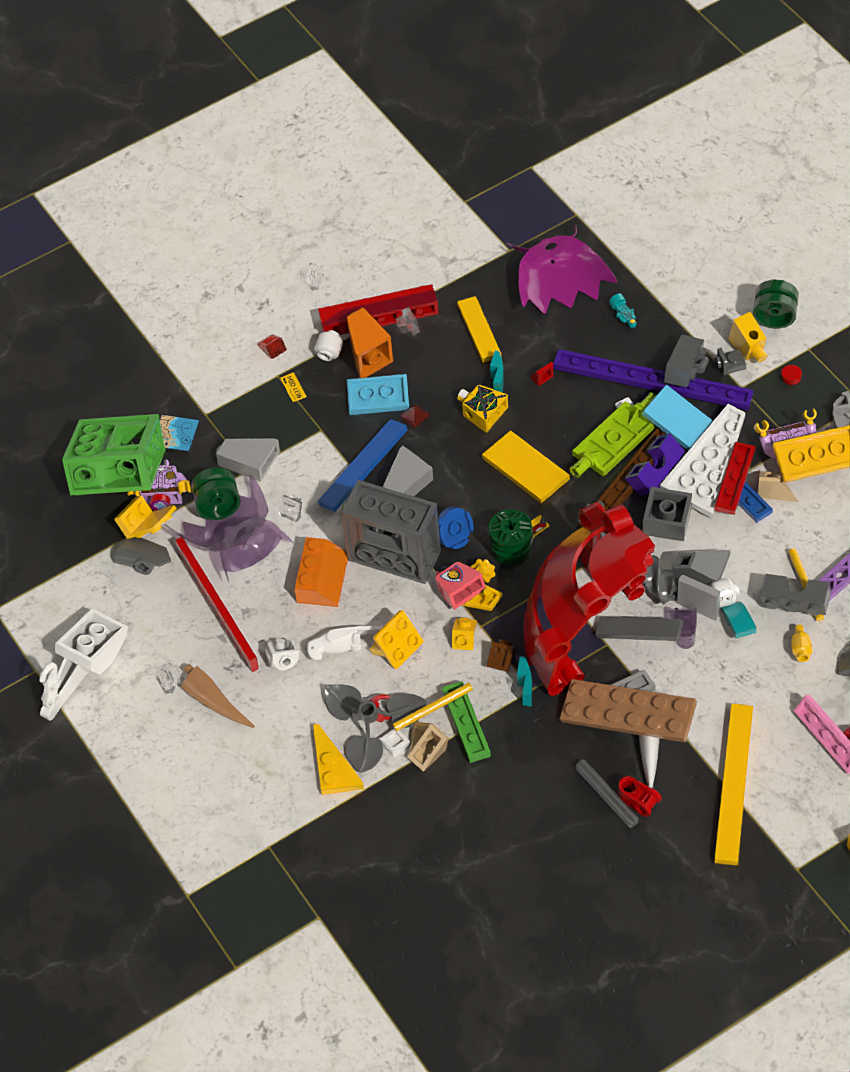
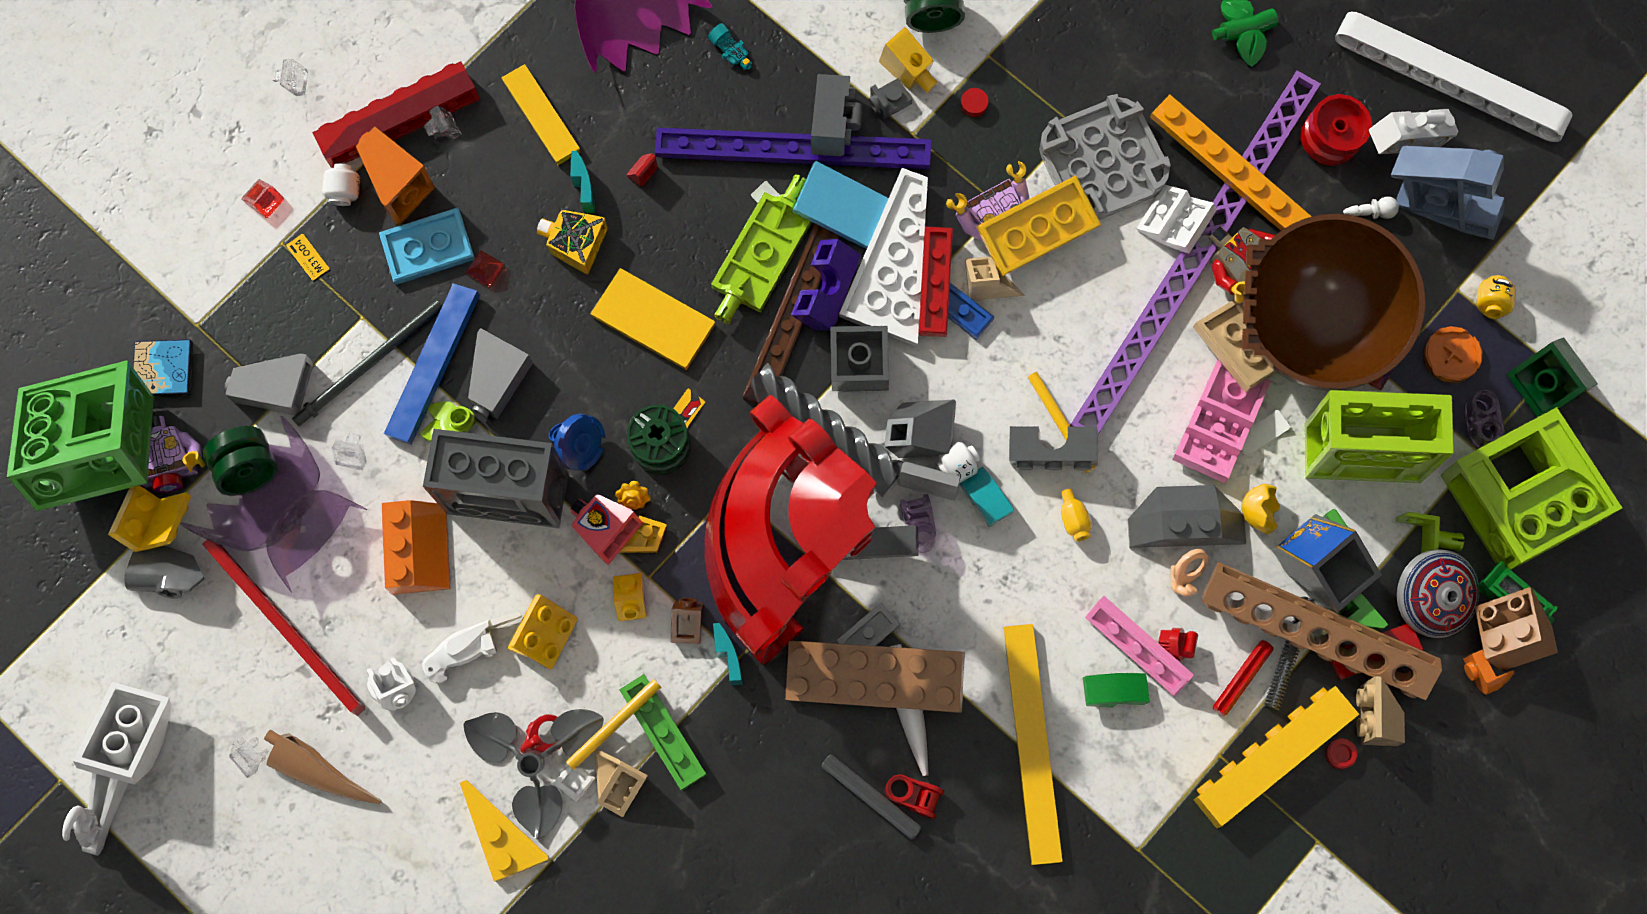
camera: 15 degrees left, 20 degrees up
none -> pearl dark grey bar [291,300,442,427]
none -> green slope [1083,673,1150,708]

